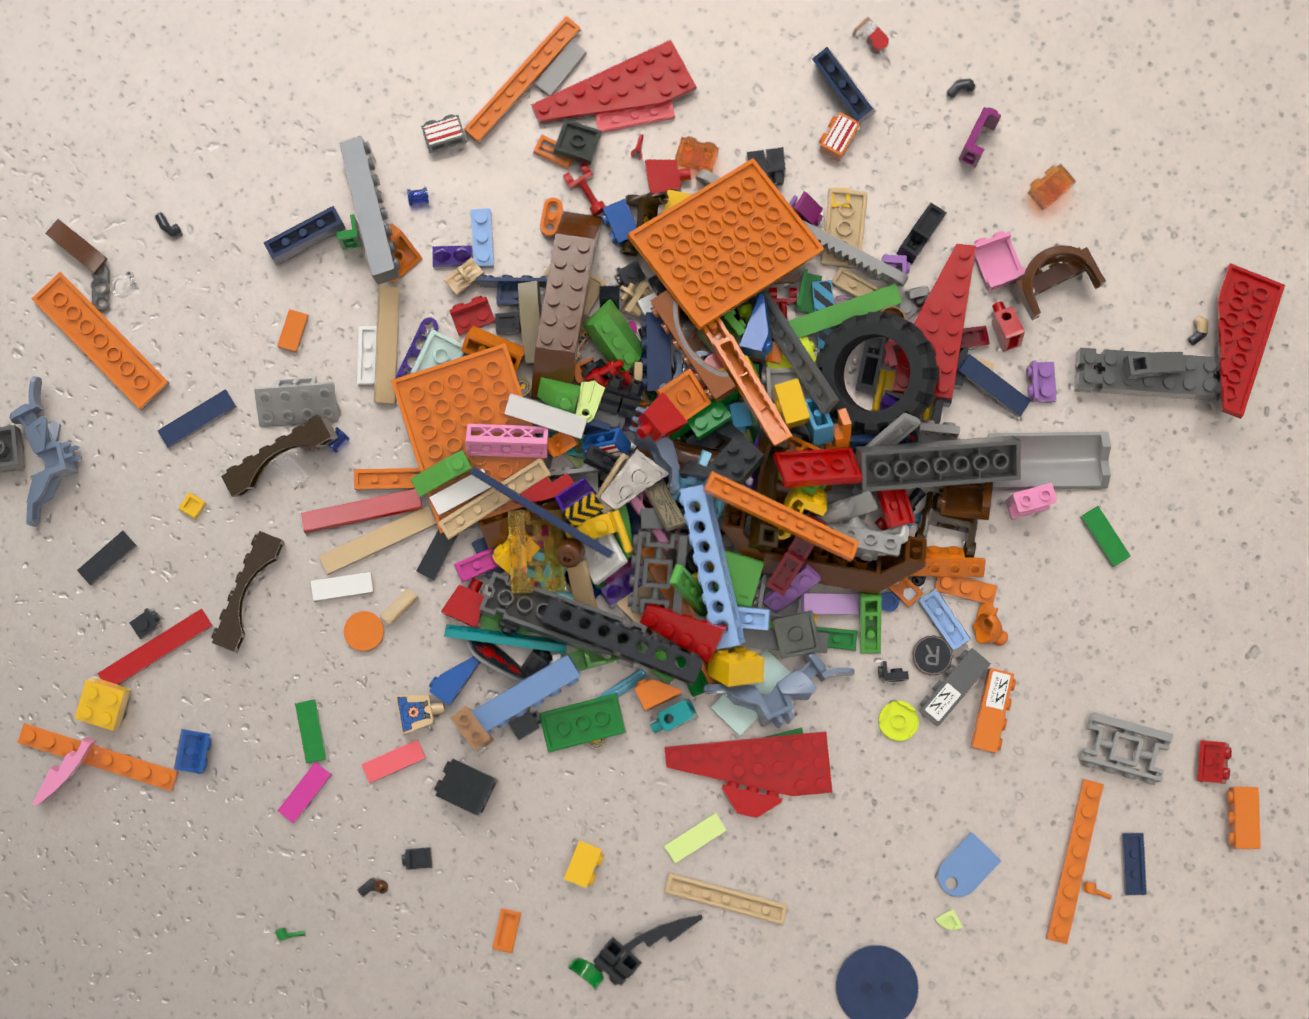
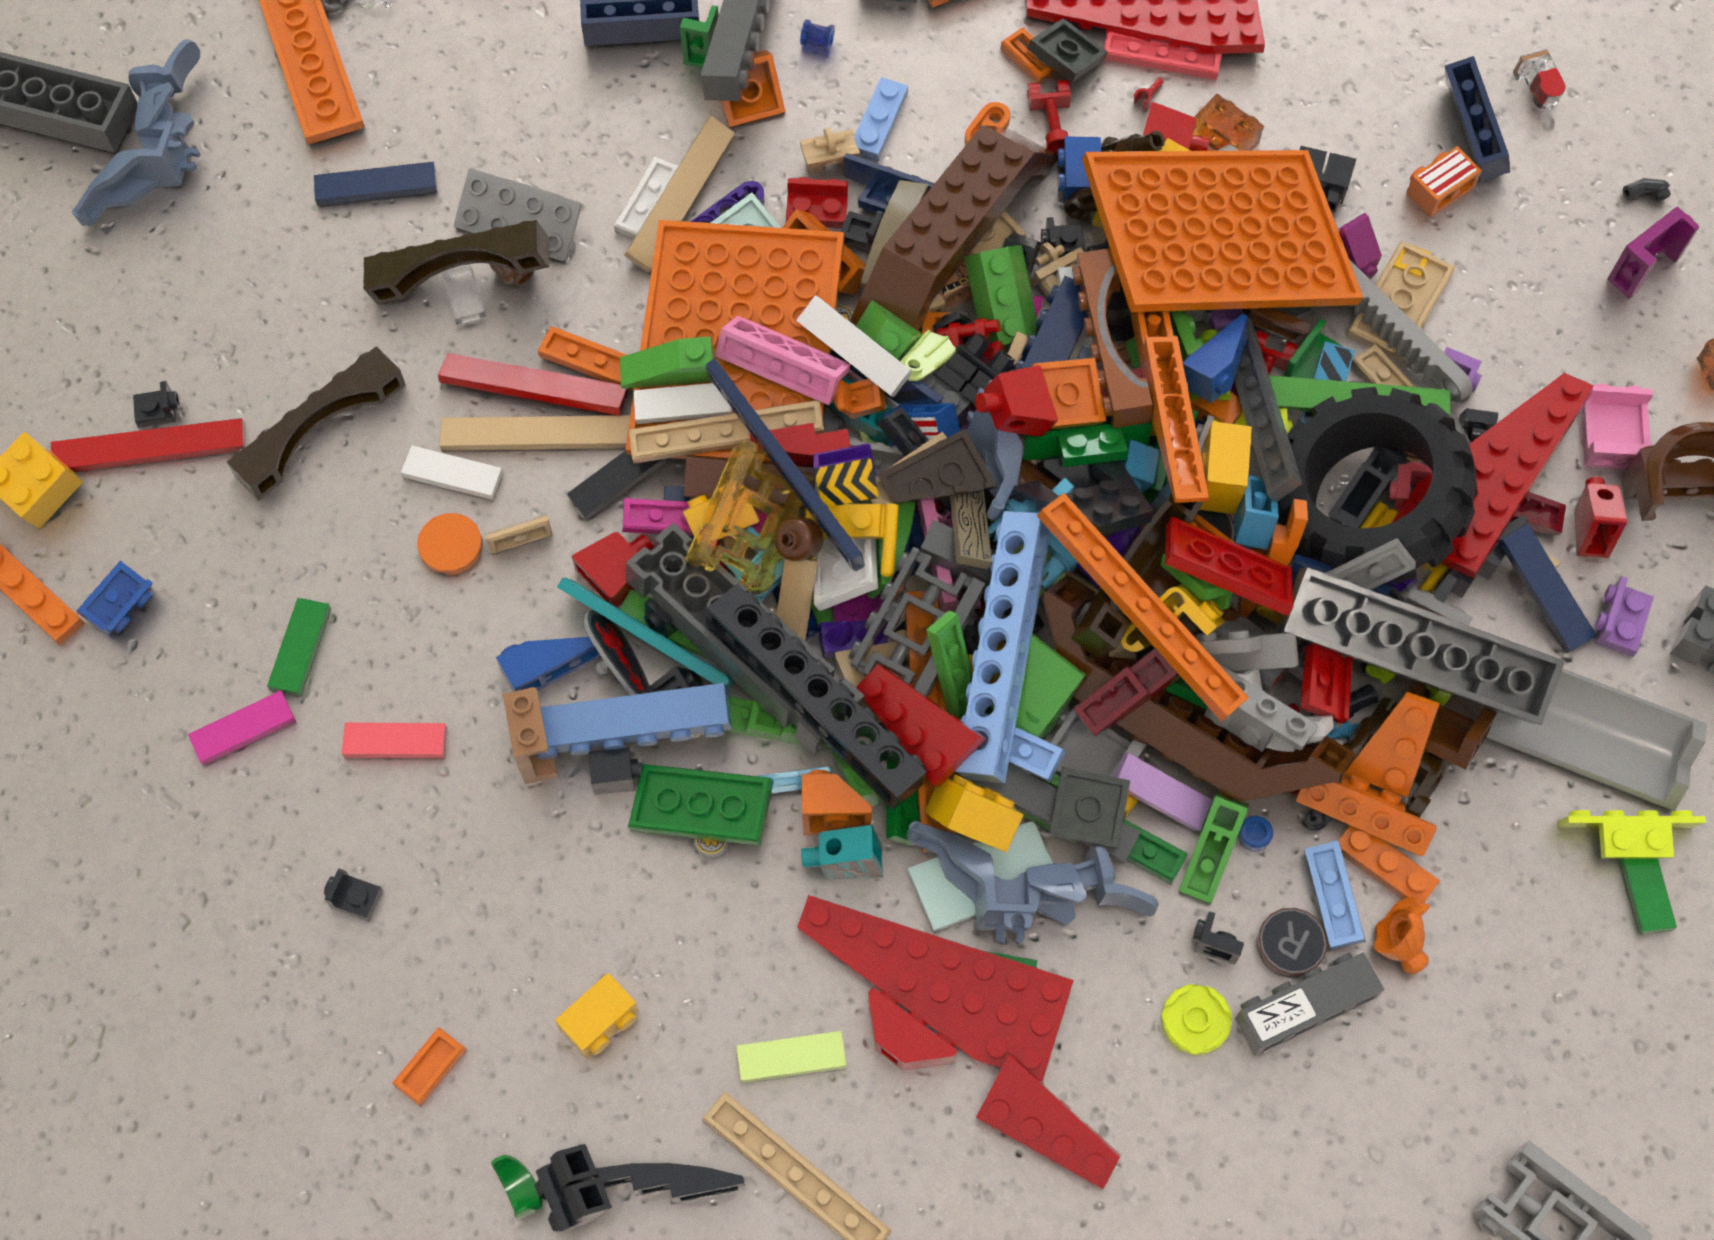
camera: 25 degrees right, 15 degrees down
black tile [77,530,137,586] -> none
yellow tile [178,492,207,520] -> none
green hand [275,928,305,941] -> none
orange tile [277,309,309,353] -> none
clear blue bush [327,427,350,453] -> none
arm [357,878,388,897] -> none
torso [396,695,445,735] -> none
dark purple tile [432,245,472,267] -> none
black slope [434,758,498,817] -> none
medium lavender plate [763,563,821,614] -> none
orange piece [888,577,923,608] -> none
black slope [896,202,947,264] -> none
orange brick [970,668,1016,754] -> none
bright pink panel [1006,483,1057,520] -> none
none -> red wing [976,1052,1121,1189]
none -> orange wing [1343,692,1440,797]
none -> neon yellow bracket [1558,810,1706,859]

